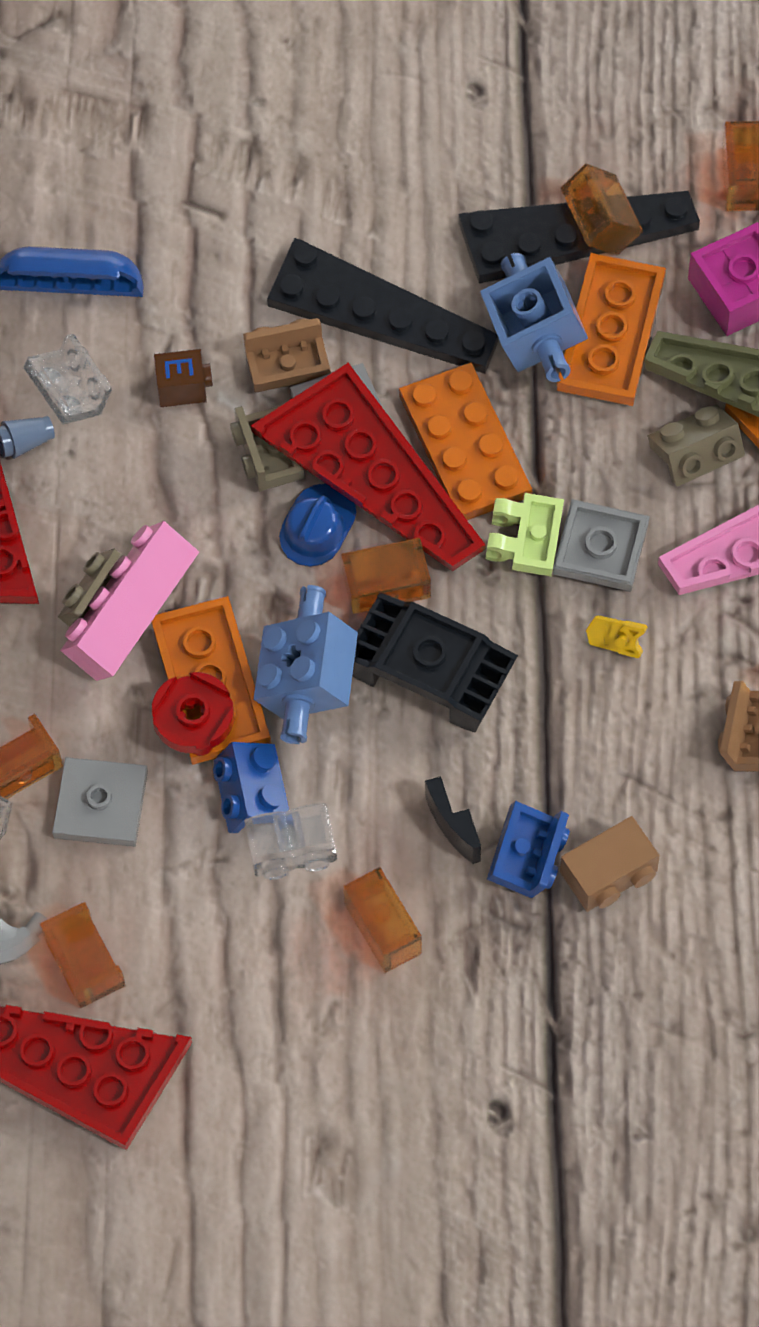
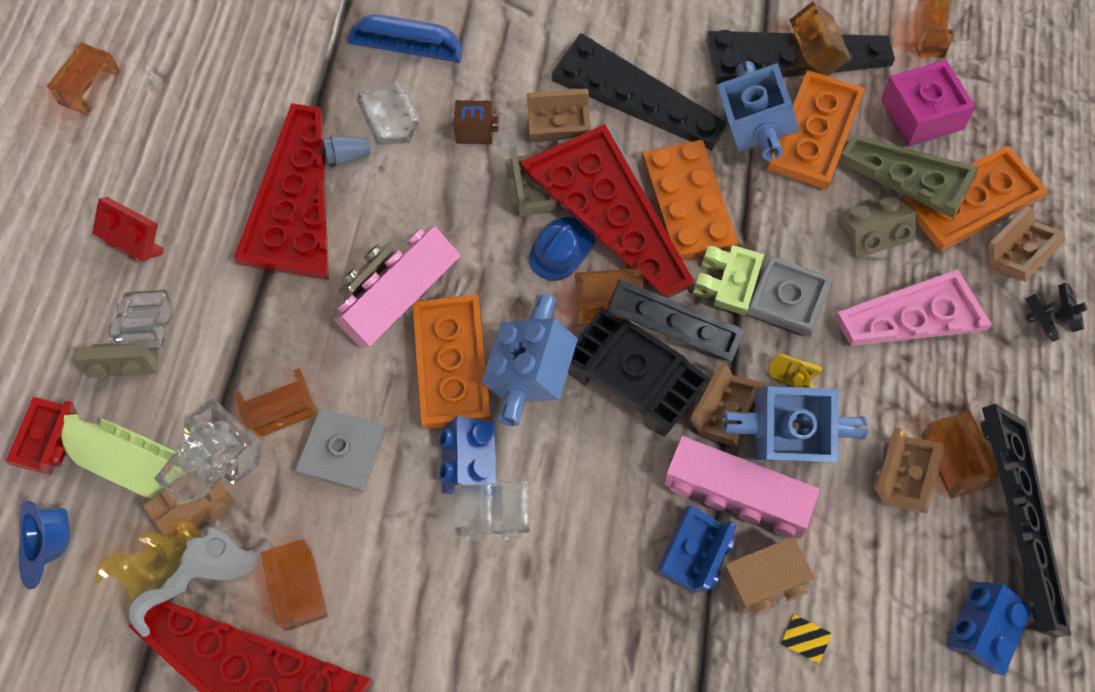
camera: 10 degrees right, 0 degrees up
red plate [152,672,234,756] -> none
clear orange panel [343,867,422,973] -> none
black slope [425,776,481,864] -> none
none -> black plate [606,279,745,361]
none -> bright pink brick [664,436,820,539]
none -> medium nougat bracket [691,363,765,447]
none -> medium blue brick [722,386,868,463]
none -> sticker [781,614,832,664]

